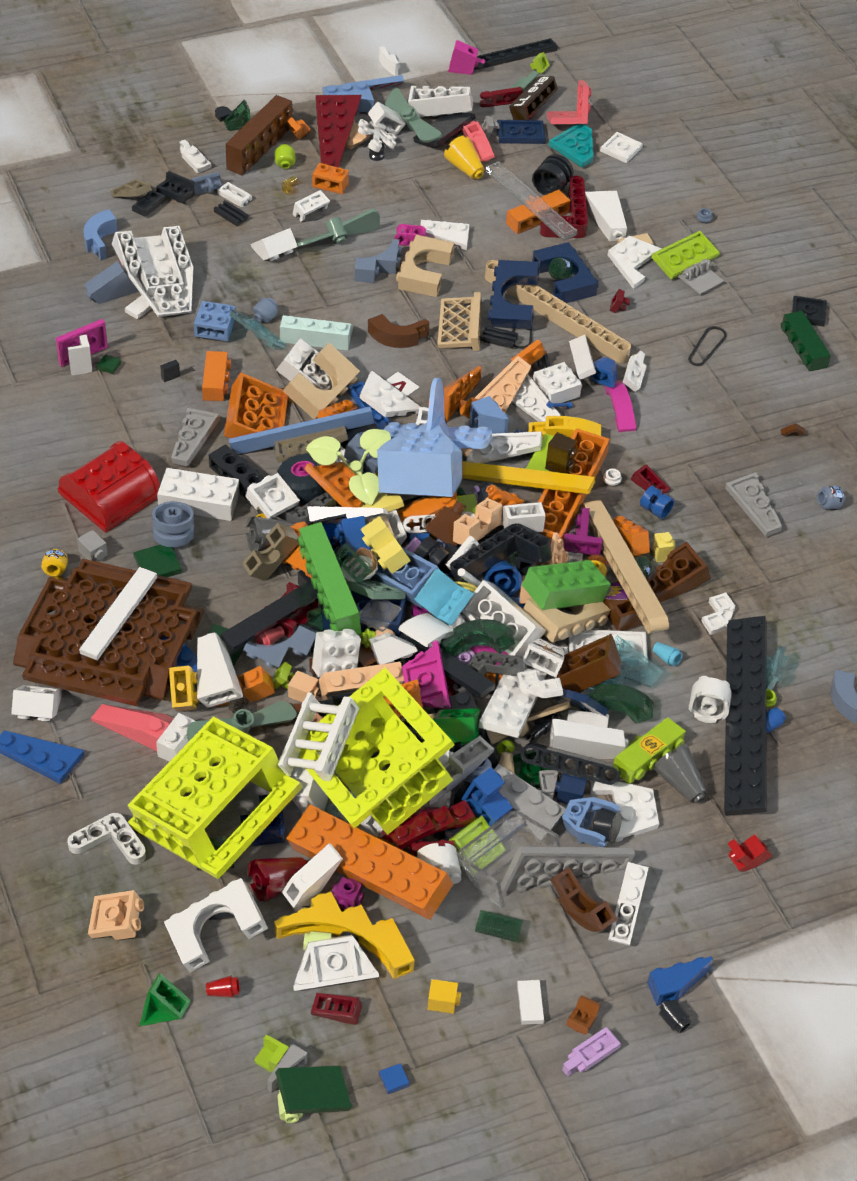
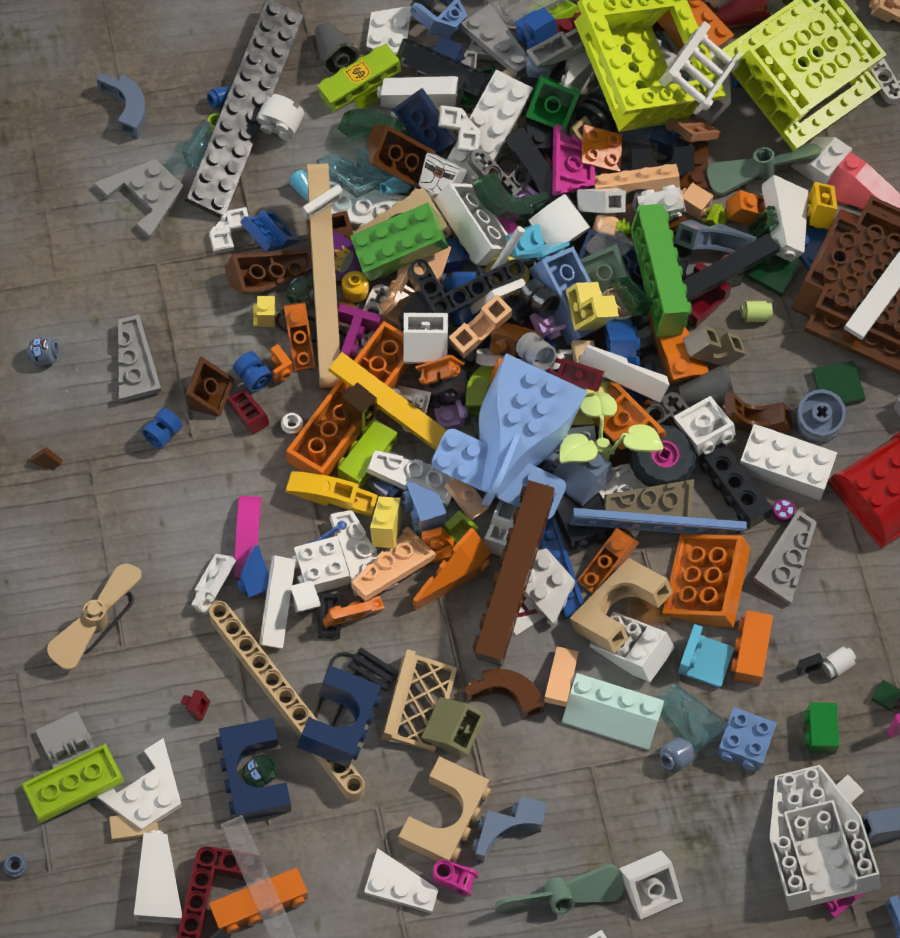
camera: 170 degrees left, 15 degrees up
none -> tan piece [47,564,142,670]
none -> light grey wing [95,159,184,239]
none -> blue wheel [141,408,183,449]
none -> reddish brown slope [185,357,235,416]
none -> blue slope [240,210,299,252]
none -> orange bracket [270,344,293,383]
none -> white slope [291,581,321,614]
none -> white tile [302,184,343,220]
none -> light yellow brick [370,497,403,548]
none -> light grey hinge [392,386,431,414]
none -> olive slope [421,697,487,759]
none -> lime panel [444,510,478,544]
none -> reddish brown brick [472,480,555,666]
none -> light grey wheel [516,332,556,371]
none -> light nougat tile [544,647,579,707]
none -> dark red hinge [545,357,605,392]
none -> medium azure bracket [678,624,734,688]
none -> reddish brown arch [723,392,793,433]
none -> yellowish green brick [740,301,773,322]
none -> clear green tile [748,206,779,240]
none -> magenta tile [772,499,795,522]
none -> green brick [803,702,839,754]
none -> white brick [822,646,856,678]

